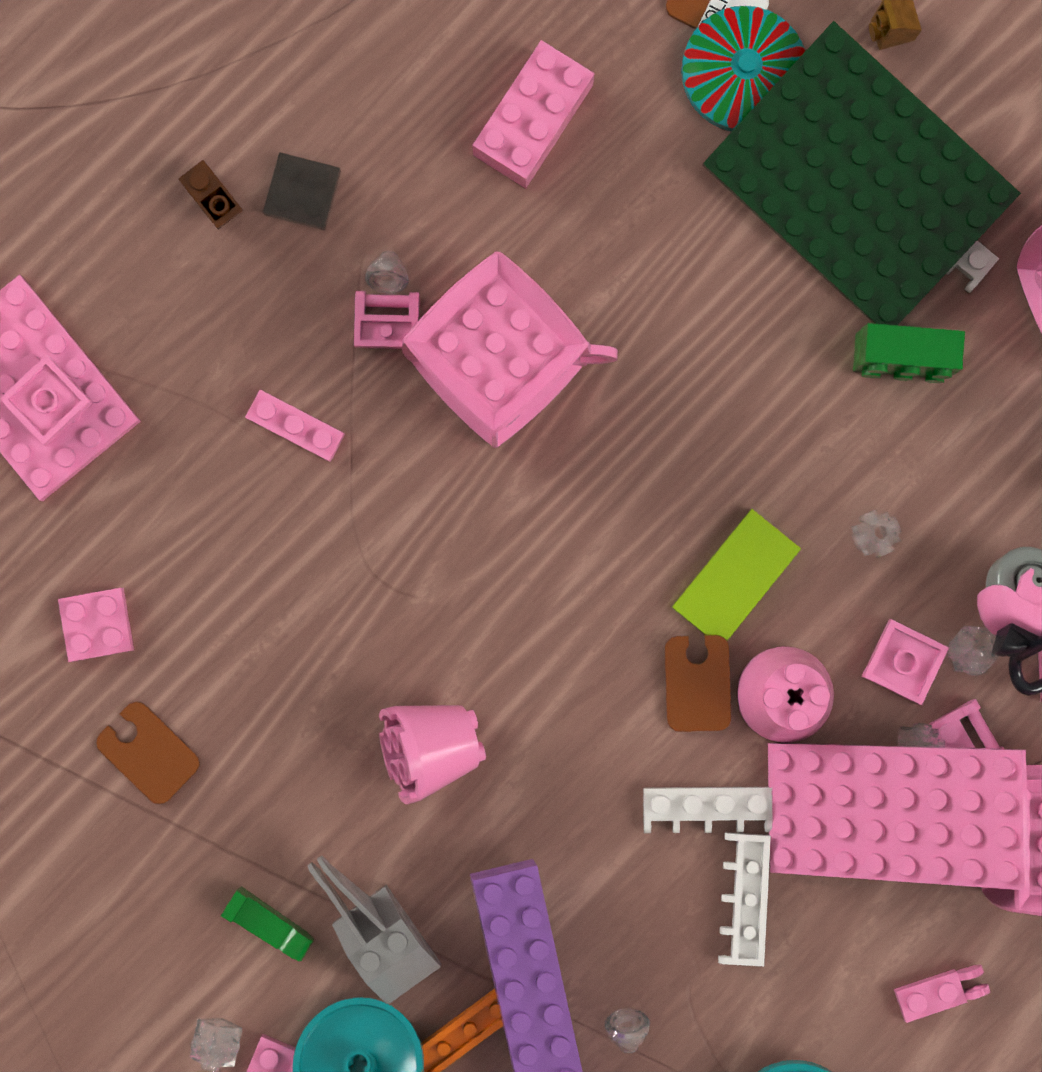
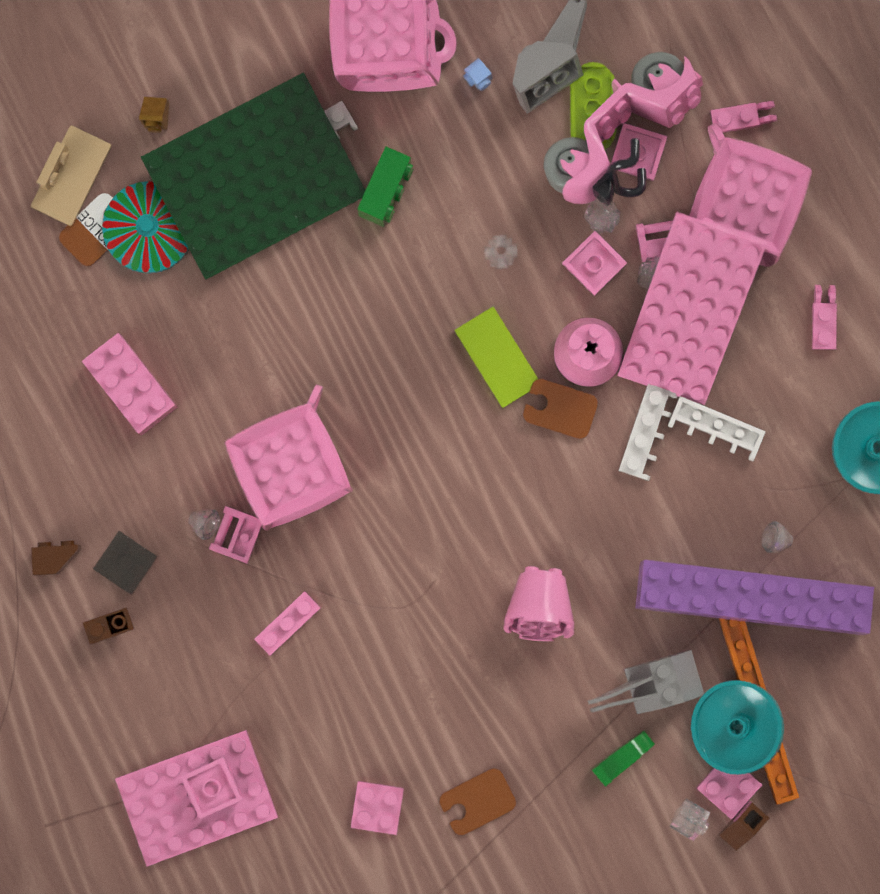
camera: 65 degrees left, 0 degrees up
none -> reddish brown slope [31,541,81,575]

